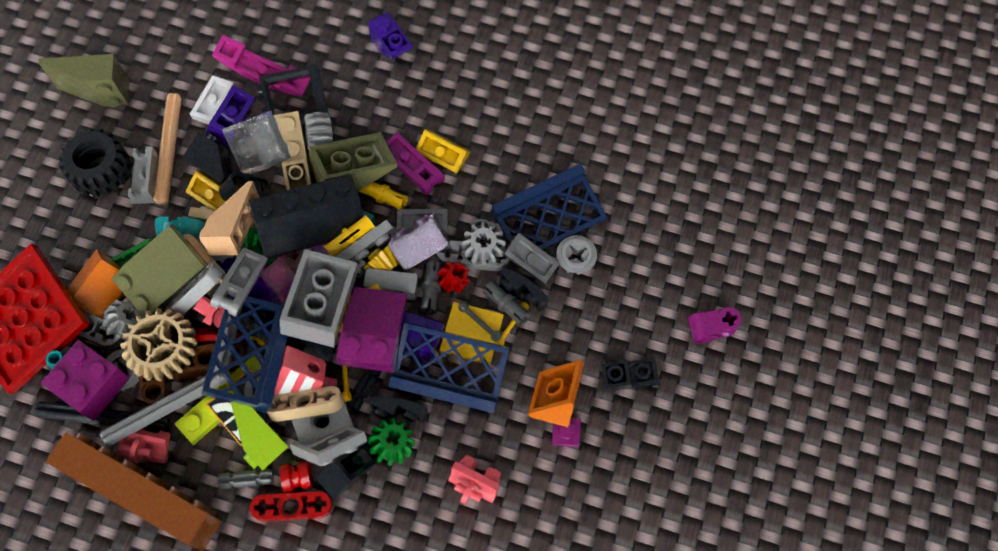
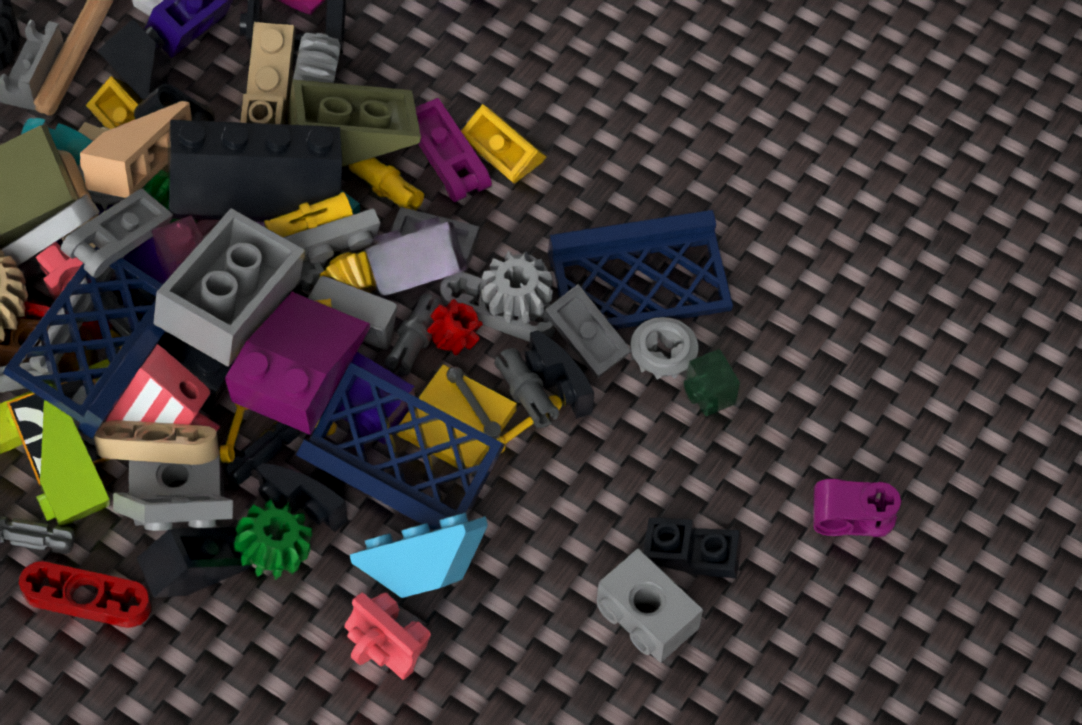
camera: 15 degrees right, 10 degrees down
clear brick [222,110,291,174] -> none
red wheel [280,460,313,492] -> none
orange slope [528,359,585,427] -> none
magenta plate [552,418,581,448] -> none
none -> medium azure slope [350,513,488,598]
none -> light grey brick [596,549,703,663]
none -> clear green plate [684,349,740,417]

